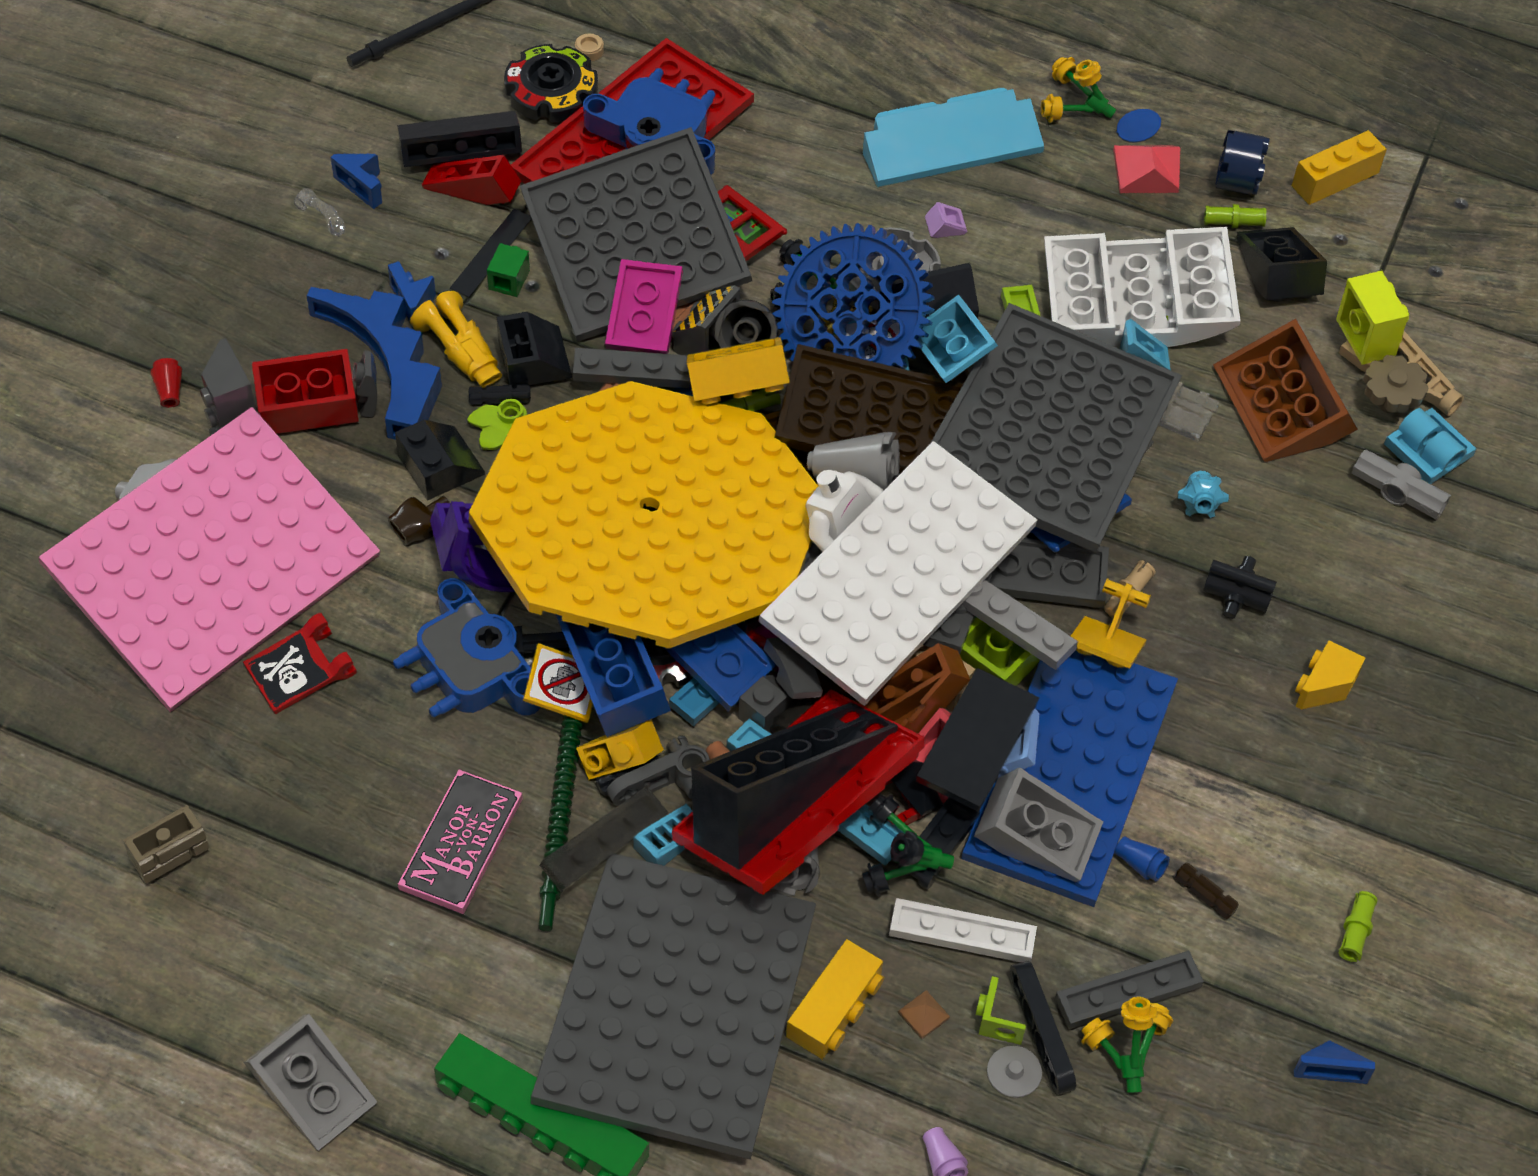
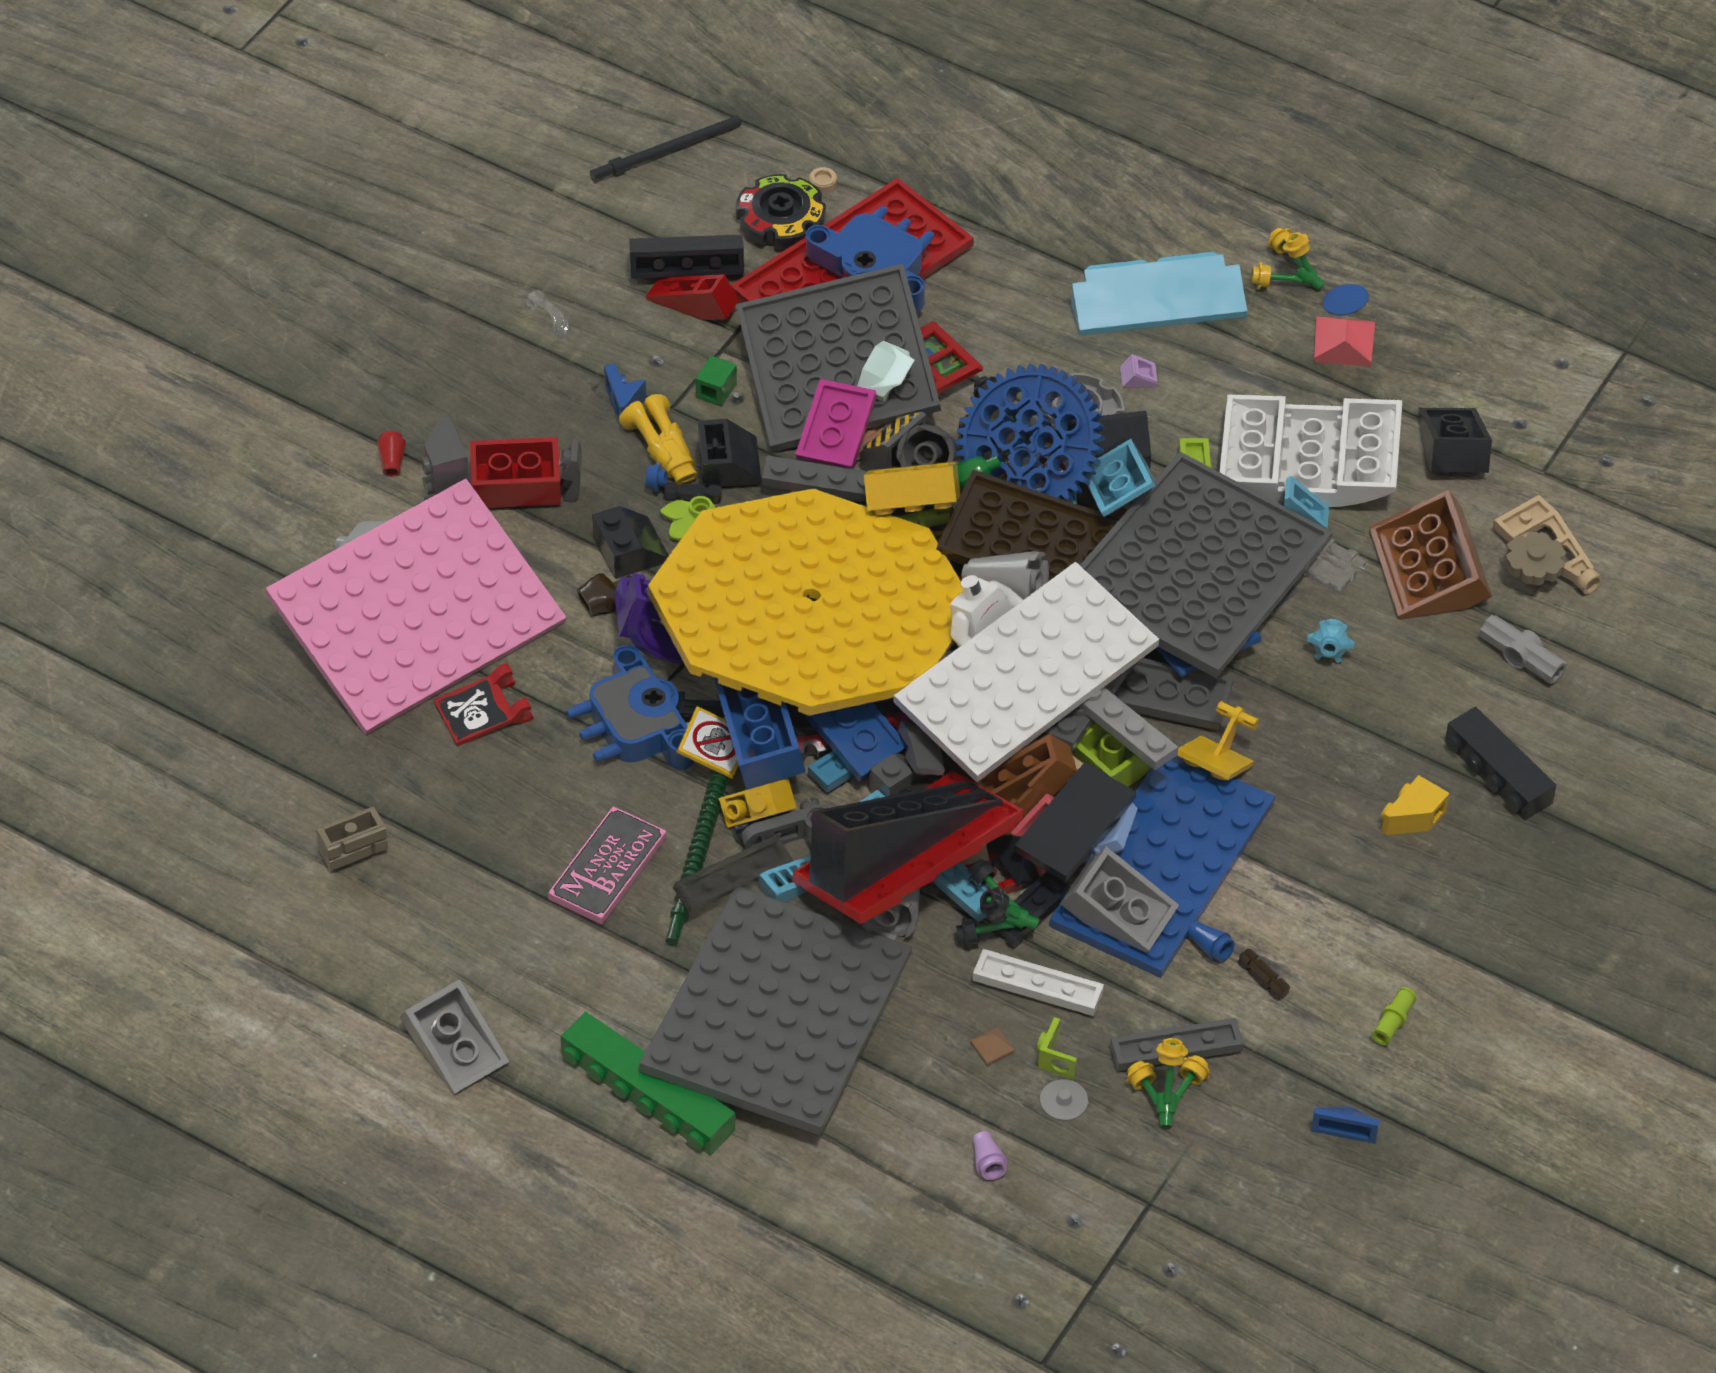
camera: 10 degrees right, 5 degrees down
blue arch [307,287,442,440] -> none
blue slope [331,154,382,209] -> none
black sticker [450,209,531,297] -> none
yellow brick [786,939,885,1060] -> none
black beam [1010,961,1076,1095] -> none
tan axle [1104,560,1156,618] -> none
black pin [1203,556,1277,619] -> none
lime pin [1204,204,1267,228] -> none
dark blue brick [1215,130,1270,195] -> none
yellow brick [1291,130,1387,205] -> none
neon yellow brick [1336,271,1409,365] -> none
medium azure plate [1384,408,1477,484] -> none
none -> blue plate [646,463,667,492]
none -> light aqua slope [858,341,915,402]
none -> green plant [957,455,1002,490]
none -> black brick [1445,706,1557,821]

